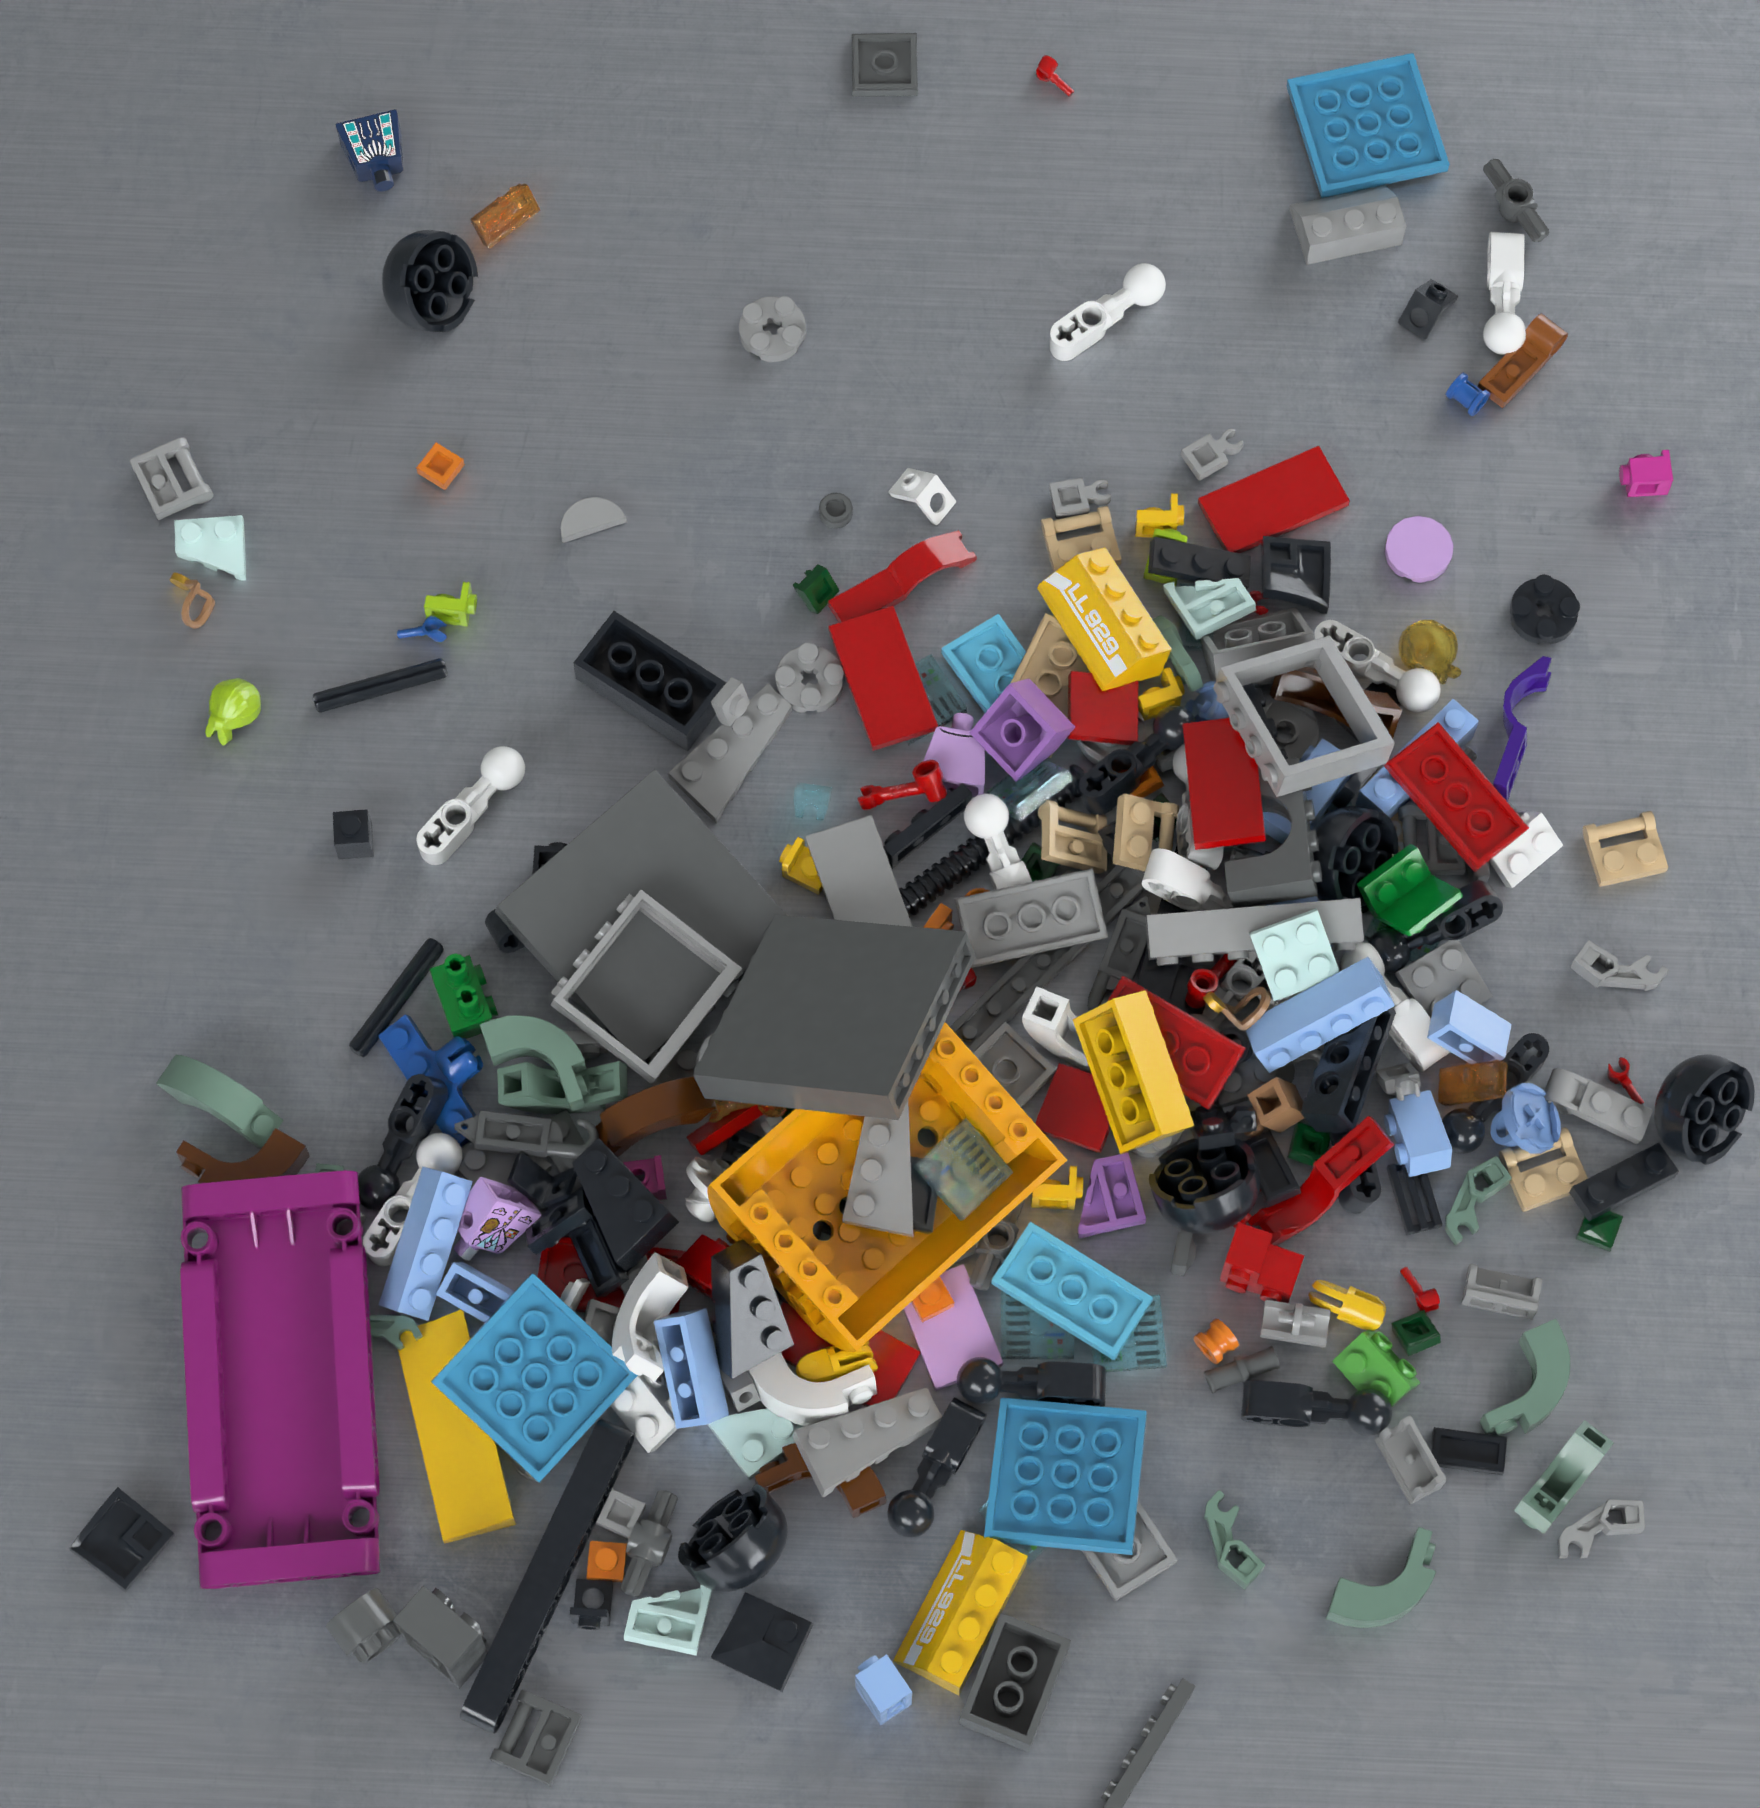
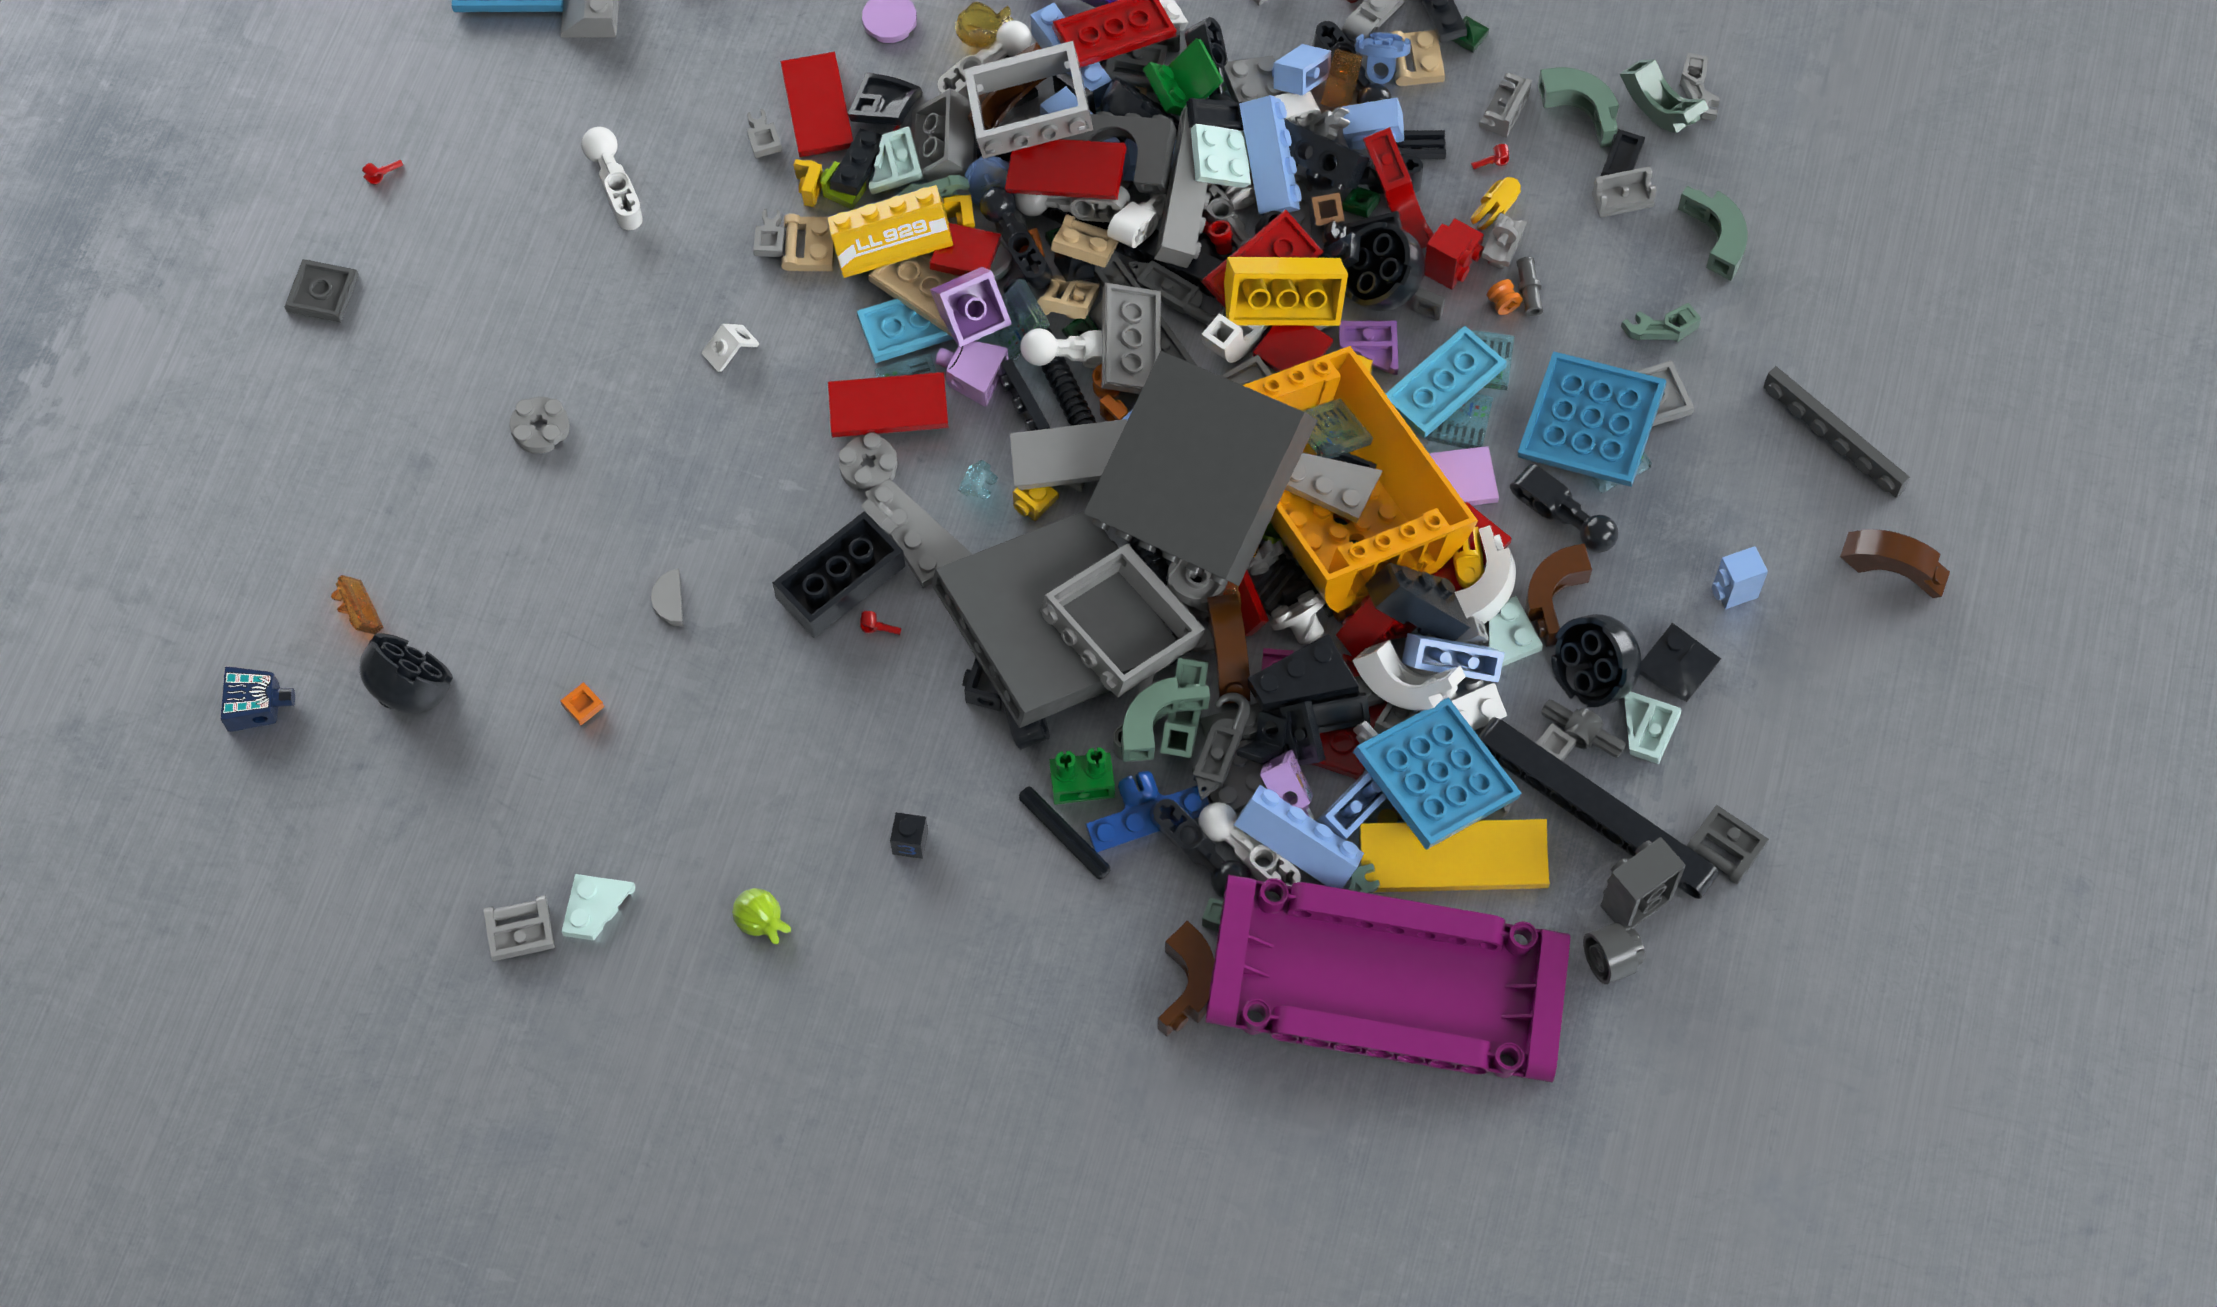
camera: 75 degrees left, 5 degrees down
black plate [69,1487,175,1593] -> none
sand green arch [156,1054,284,1149] -> none
medium nougat piece [169,572,215,629] -> none
black axle [313,658,448,713] -> none
blue hand [397,616,447,642] -> none
white beam [416,746,525,865] -> none
lime bracket [424,582,477,627] -> none
black bracket [569,1579,613,1630] -> none
orange plate [586,1541,627,1583] -> none
dark green tile [793,564,840,614] -> none
light grey wing [793,1388,942,1498] -> none
dark grey tile [819,493,853,528] -> none
red piece [828,530,977,623] -> none
red brick [857,760,947,810] -> none
yellow slope [893,1530,1028,1696] -> none
black beam [957,1357,1106,1407] -> none
dark grey brick [959,1613,1071,1752] -> none
medium nougat piece [1203,987,1271,1031] -> none
black beam [1241,1380,1392,1436] -> none
bright green bracket [1332,1330,1420,1407] -> none
dark green tile [1391,1310,1441,1356] -> none
sand green piece [1445,1156,1512,1245] -> none
none -> red hand [860,611,902,635]
none -> black tile [1186,98,1244,131]

